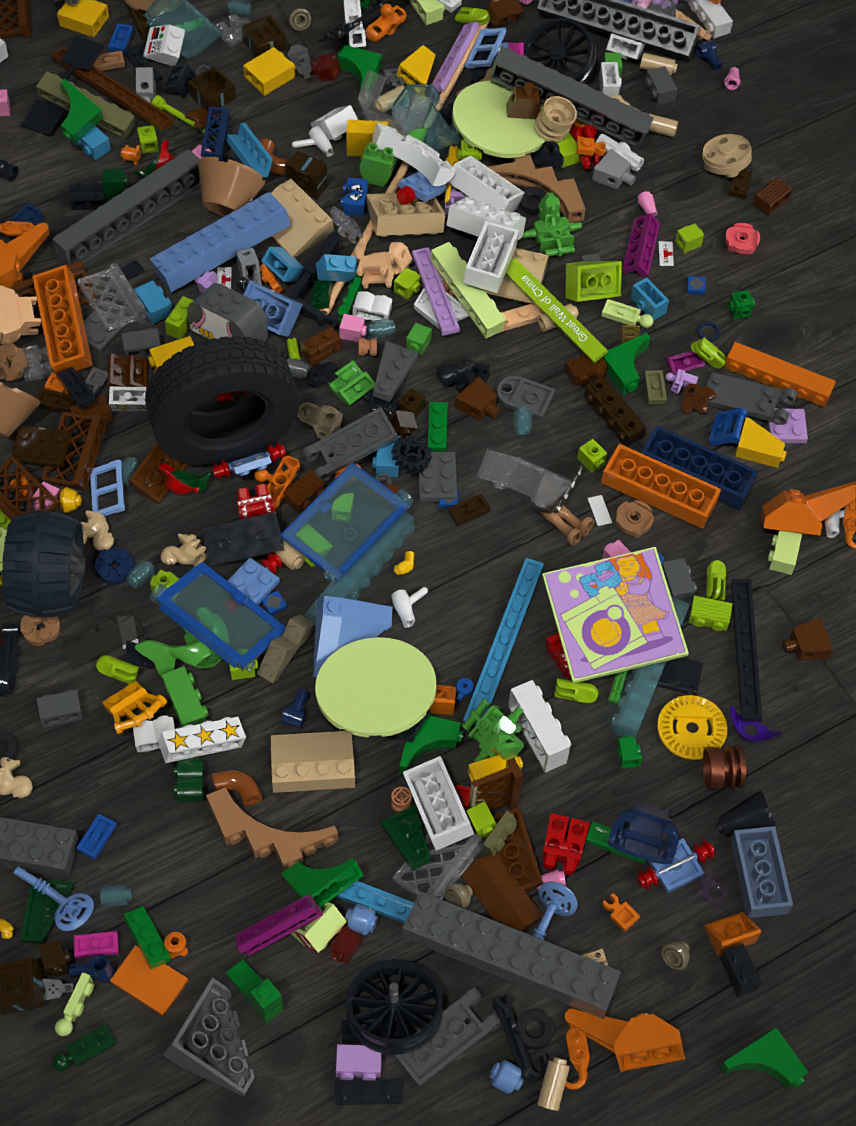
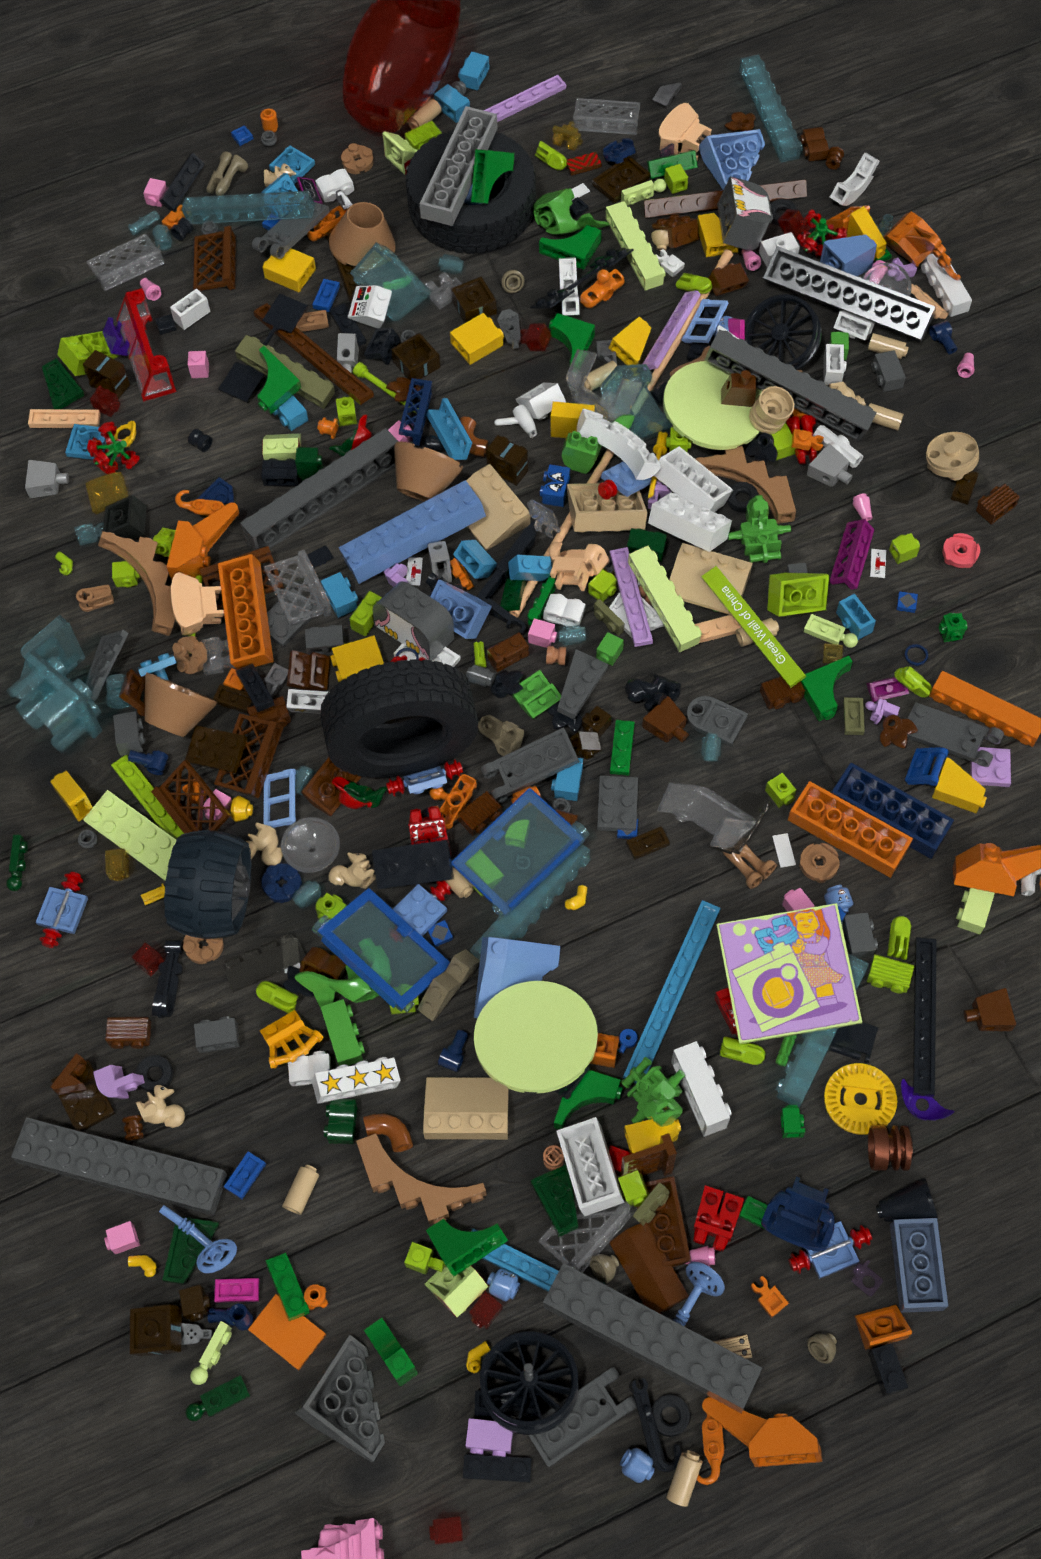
camera: 10 degrees right, 5 degrees up
clear light blue brick [100,884,132,907] -> none
magenta fence [236,894,323,956] -> none
black gear [391,435,432,474] -> none
white piece [391,587,428,628] -> none
white brick [463,221,519,293] -> none
dark brown brick [584,376,646,447] -> none
green arch [720,1028,809,1089] -> none
none -> yellowish green slope [262,434,301,460]
none -> clear dish [281,817,340,873]
none -> tan brick [282,1165,319,1215]
none -> reddish brown brick [299,947,346,980]
none -> lime brick [404,1242,445,1275]
none -> yellow arm [466,1341,490,1373]
none -> olive plate [594,599,625,636]
none -> dark green brick [627,528,667,562]
none -> medium blue head [824,885,853,913]

